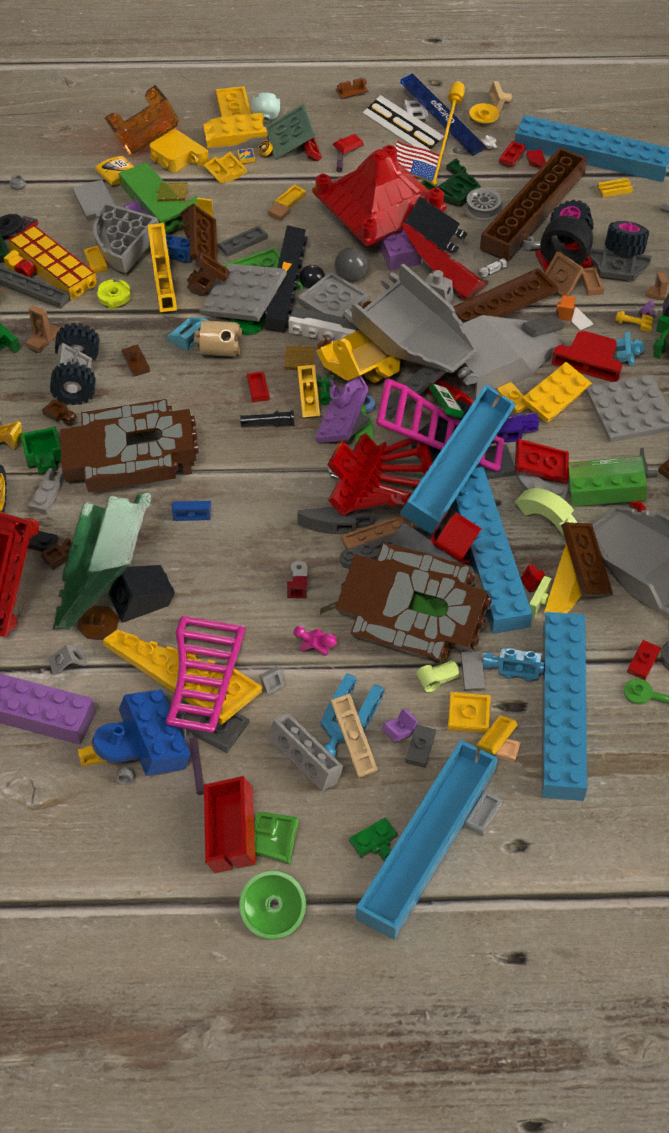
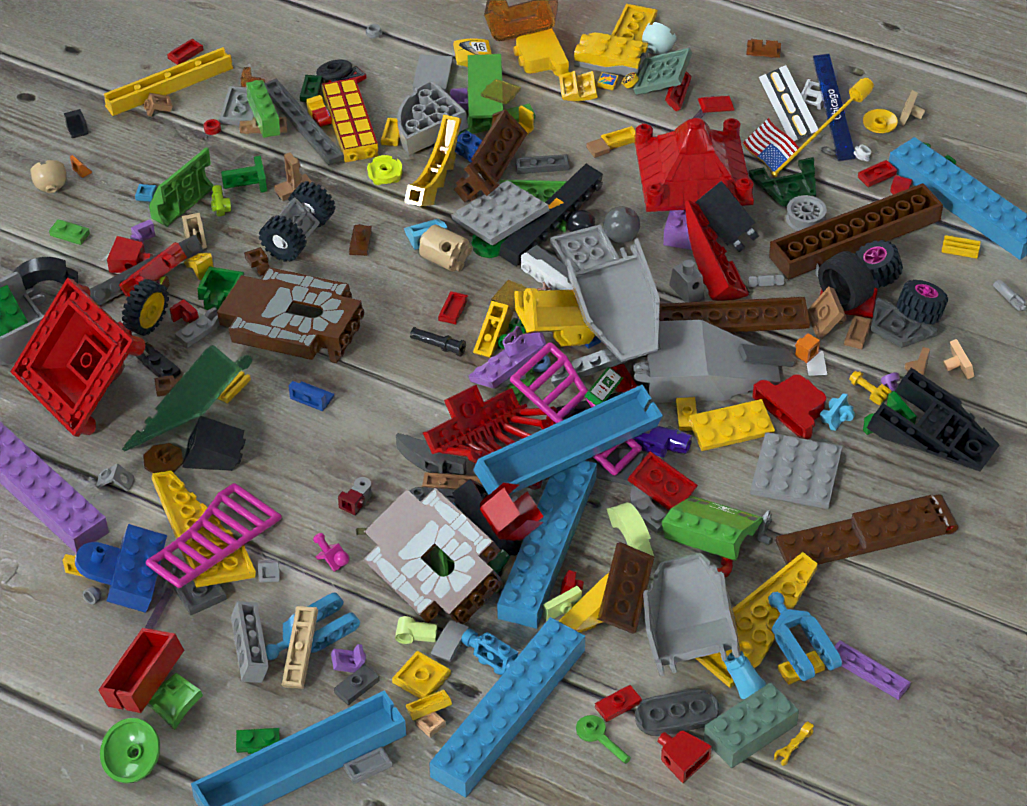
camera: 30 degrees right, 5 degrees down
none -> red bracket [169,299,199,323]

